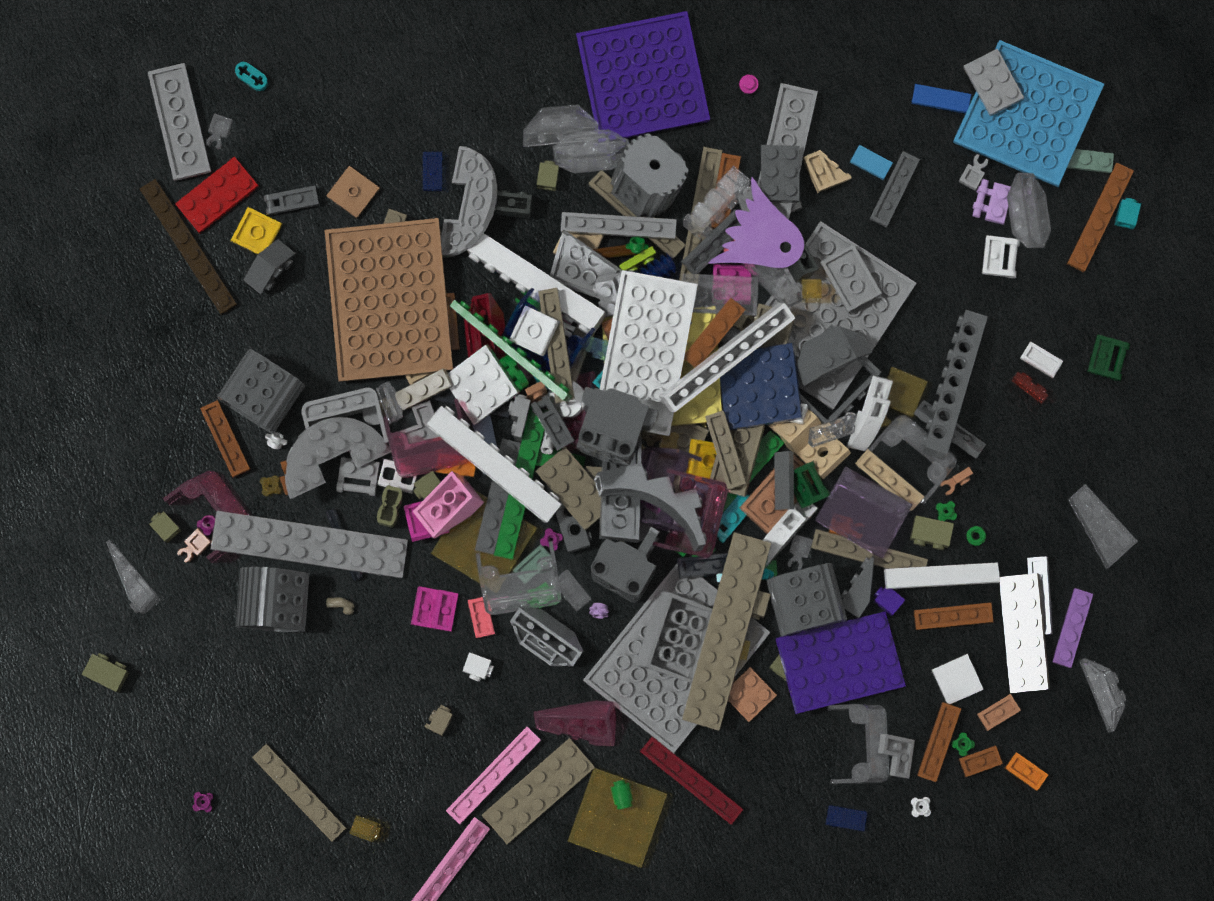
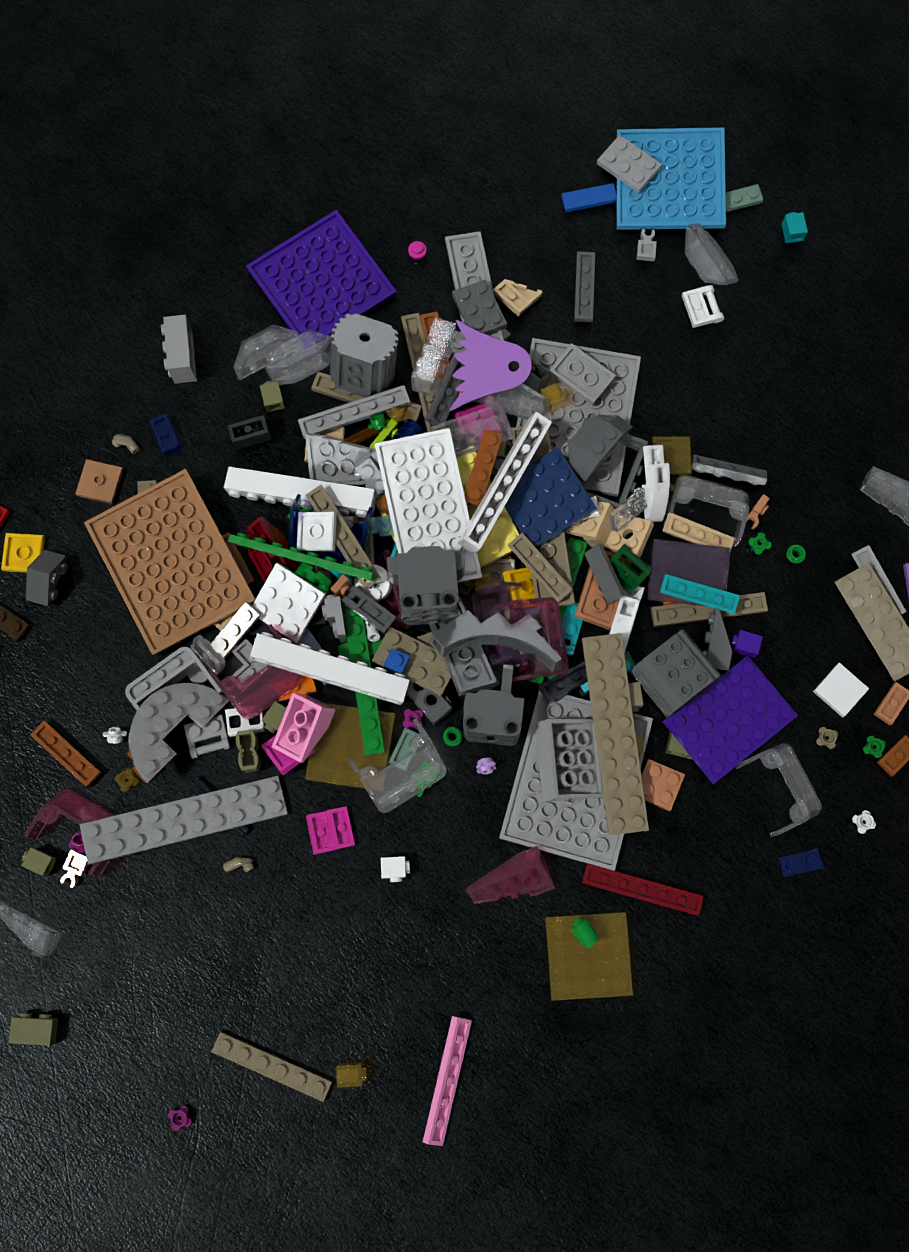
camera: 25 degrees left, 5 degrees down
dark grey piece [217,349,305,434] -> none
dark grey piece [236,567,309,632] -> none
dark grey plate [264,186,319,216] -> none
dark tan brick [425,705,453,736] -> none
light grey plate [441,146,497,258] -> none
bright pink plate [446,727,541,824] -> none
coral plate [468,596,495,638] -> none
dark grey plate [475,439,521,555] -> none
dark tan plate [482,738,595,844] -> none
dark grey wedge [510,606,583,666] -> none
clear plate [552,569,592,612] -> none
clear plate [788,534,813,570] -> none
dark azure tile [850,145,893,180] -> none
light grey plate [878,734,915,779] -> none
white tile [884,563,1000,589] -> none
olive brick [910,516,954,550] -> none
dark orange plate [914,603,993,630] -> none
dark orange plate [917,702,961,782] -> none
dark grey brick [921,310,988,460] -> none
lavender plate [972,179,1013,225] -> none
clear red plate [1011,372,1048,404] -> none
white tile [1020,341,1063,378] -> none
dark orange plate [1067,163,1134,272] -> none
dark green plate [1087,335,1130,381] -> none
none -> dark tan arm [112,434,140,454]
none -> light grey brick [161,315,197,384]
none -> blue plate [384,648,410,674]
none -> clear yellow plate [386,406,406,423]
none -> green plate [443,727,463,746]
none -> teal plate [659,574,740,614]
none -> dark tan plate [816,727,838,749]

